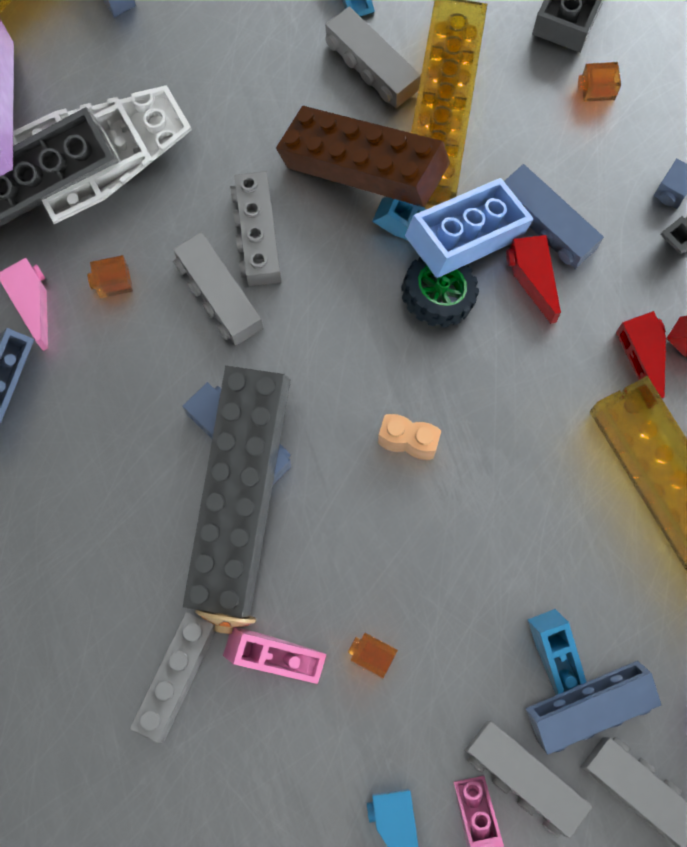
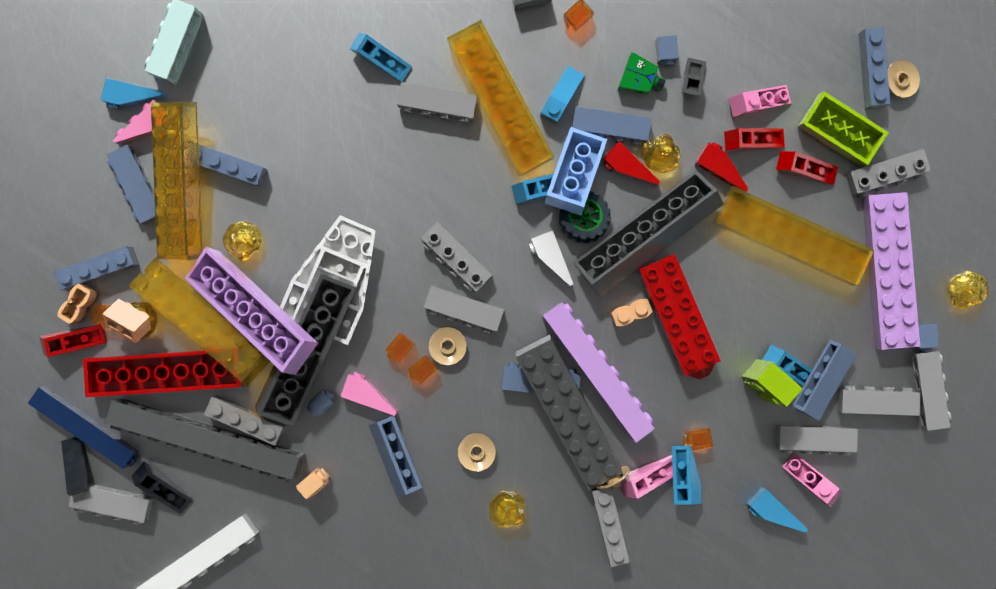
camera: 35 degrees left, 15 degrees up
reddish brown brick [276,105,450,207] -> none
none -> clear yellow hair [223,221,262,261]
none -> clear orange brick [408,354,439,384]
none -> tan dish [428,327,467,365]
none -> tan dish [458,433,496,472]
none -> clear yellow hair [488,491,526,528]
none -> white slope [529,231,574,286]
none -> dark azure slope [540,66,584,125]
none -> lavender brick [542,302,655,442]
none -> dark grey brick [573,170,724,298]
none -> green torso [618,52,666,95]
none -> red piece [636,254,721,379]
none -> clear yellow hair [642,133,681,174]
none -> dark azure slope [672,446,702,505]
none -> lime brick [742,359,803,407]

